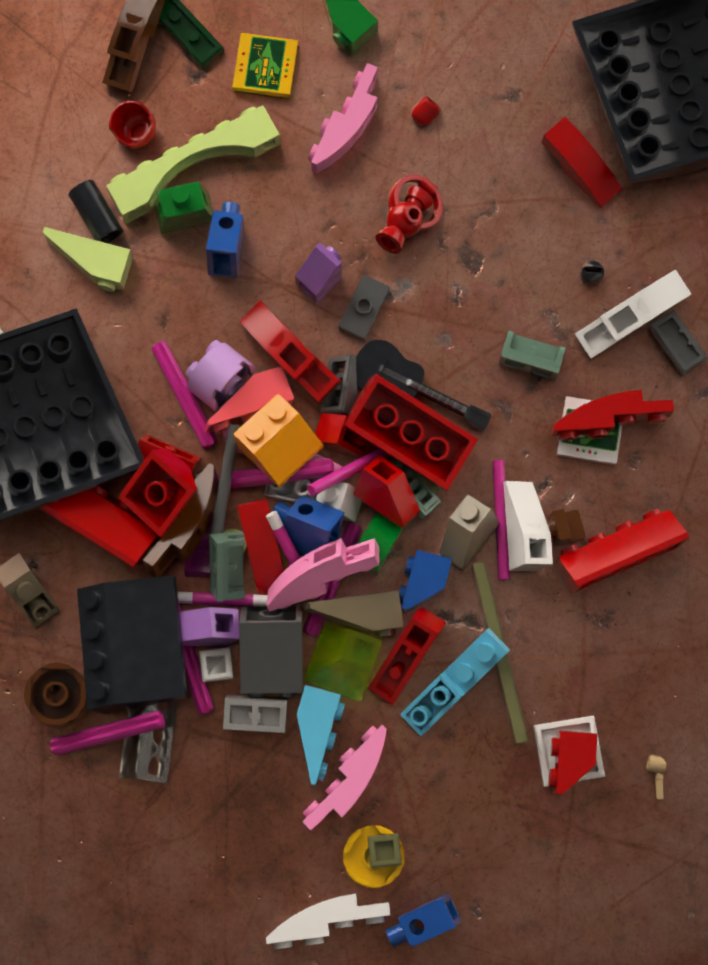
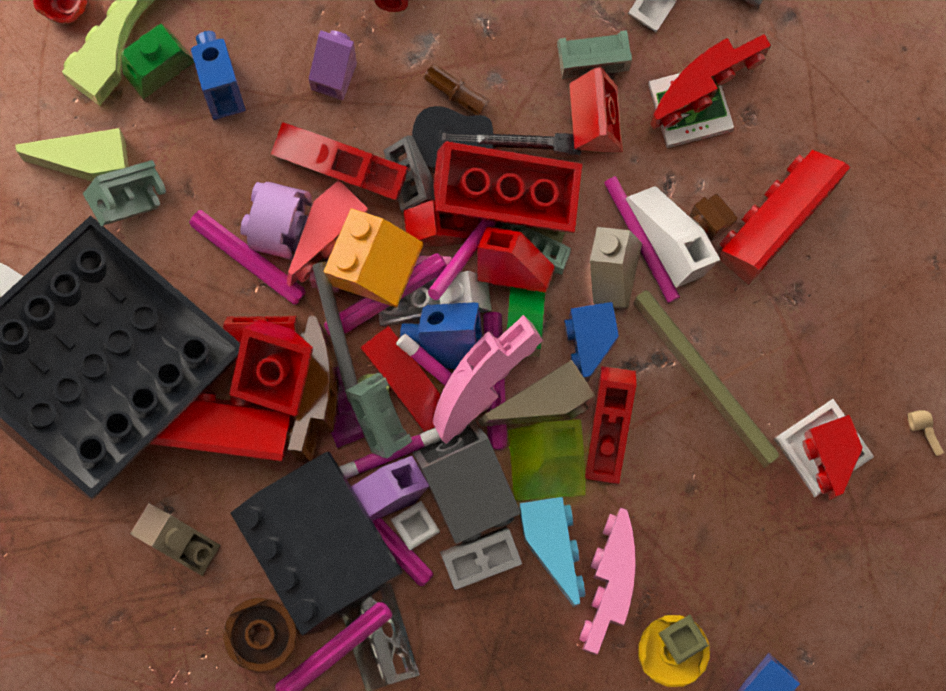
camera: 25 degrees left, 0 degrees up
black pin [68,180,123,243] -> none
dark grey plate [338,275,390,341] -> none
medium azure slope [400,628,510,736] -> none
none -> sand green hinge [83,160,166,226]
none -> reddish brown axle [424,64,490,115]
none -> red slope [570,67,623,153]

